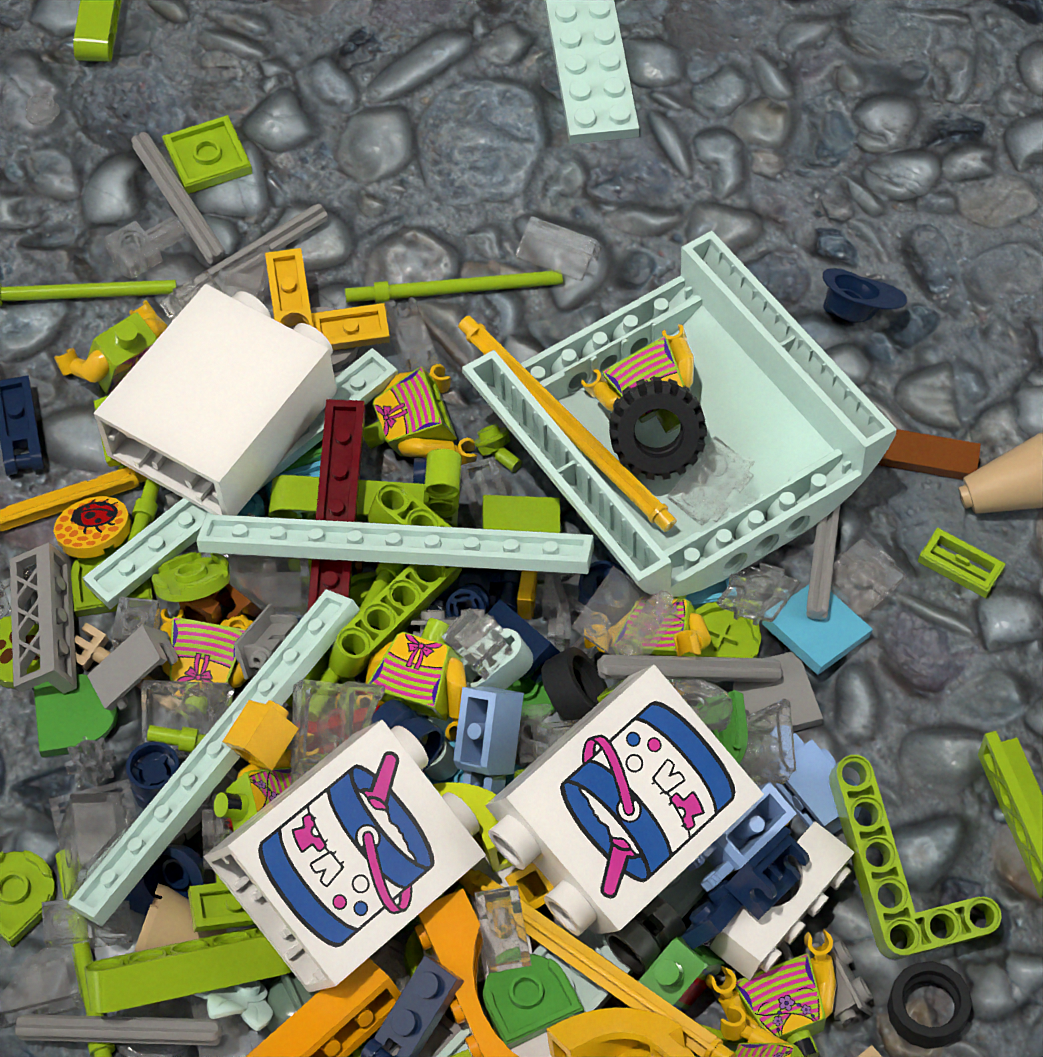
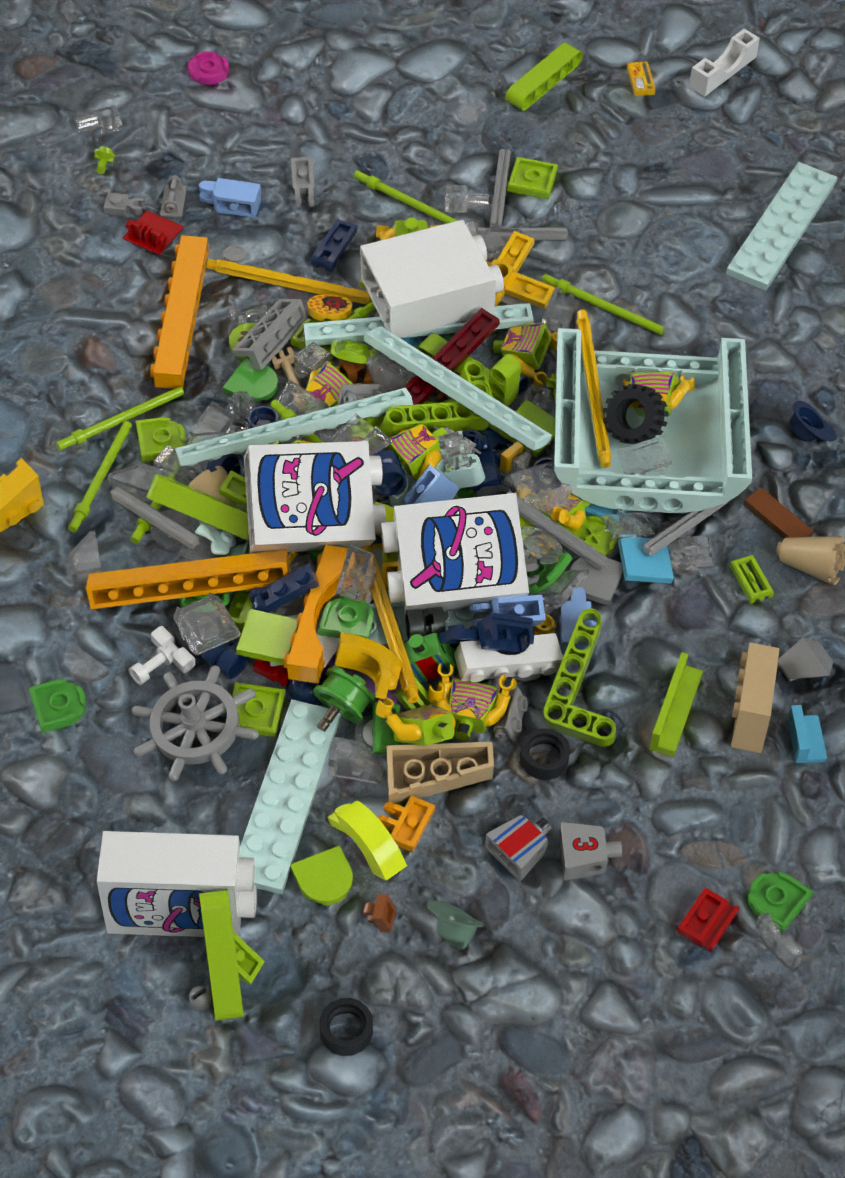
camera: 35 degrees right, 5 degrees down
light grey hinge [87,624,178,711] -> none
yellow brick [222,700,299,770] -> none
clear panel [516,216,602,281] -> none

